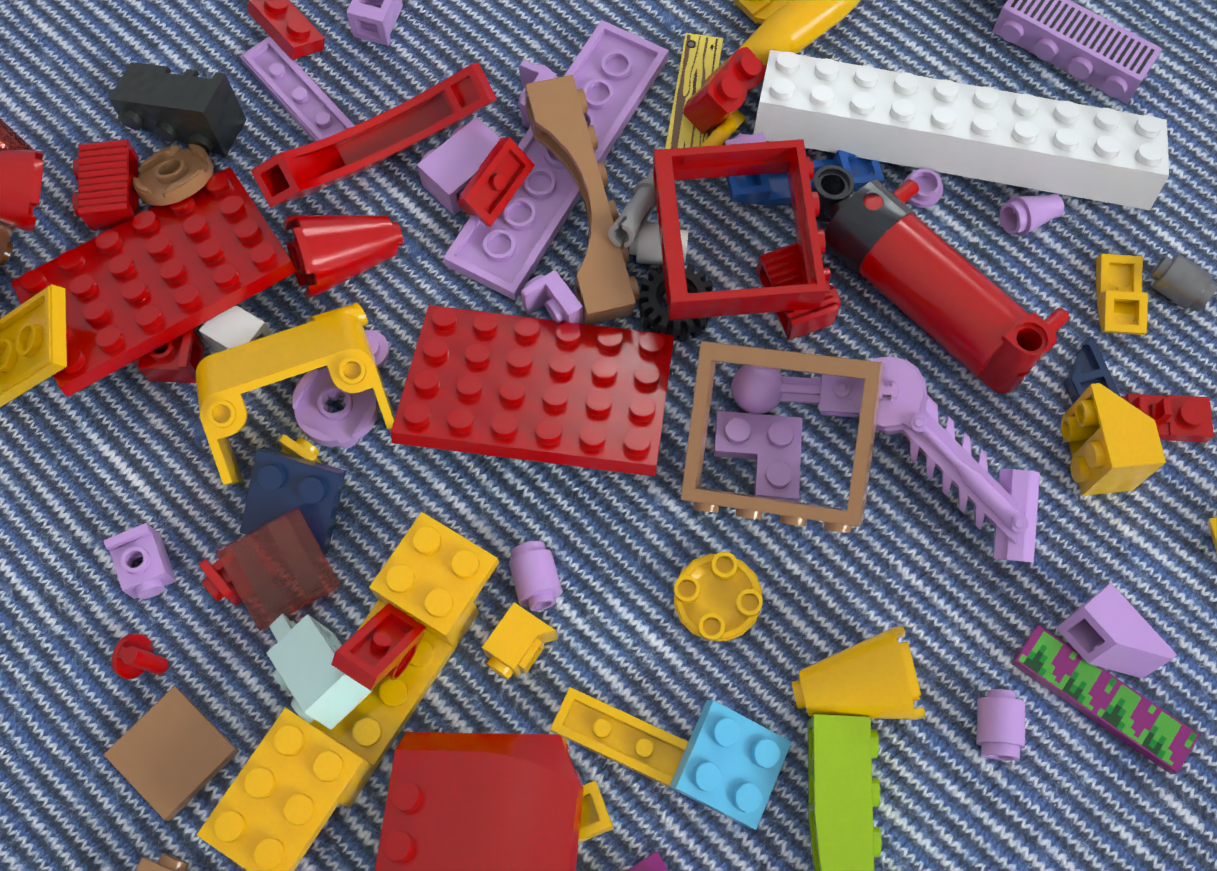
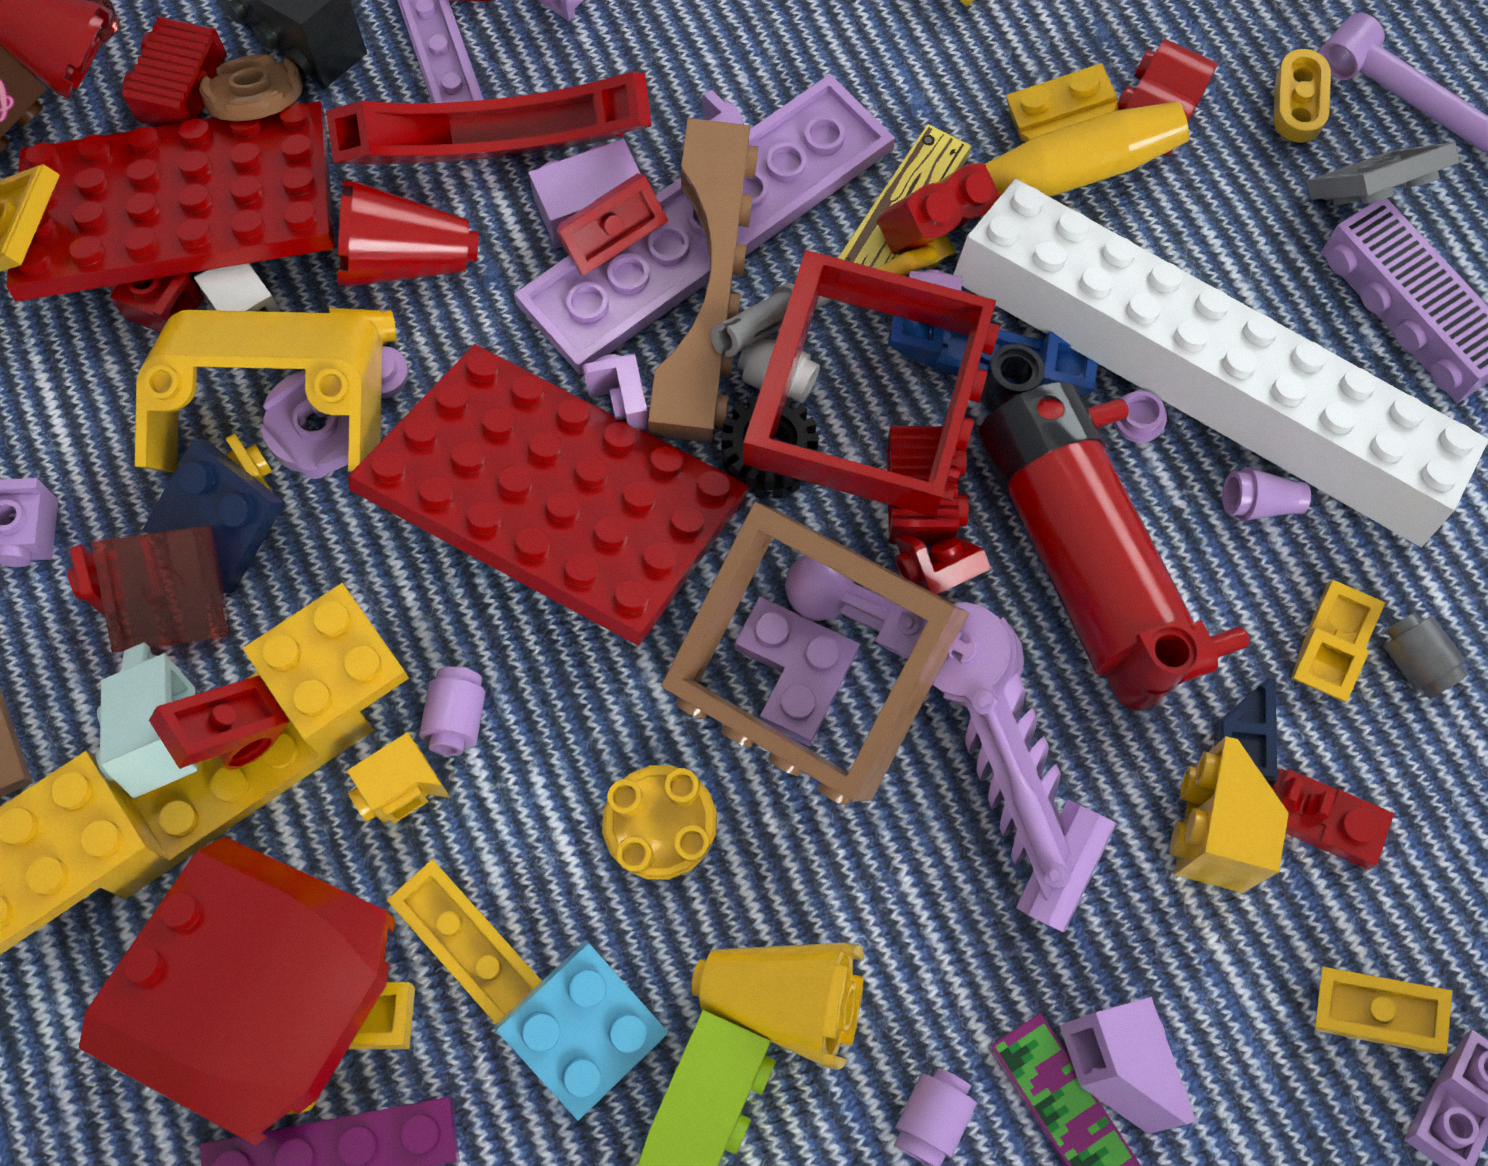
camera: 20 degrees right, 0 degrees up
none -> red bracket [895,533,991,595]

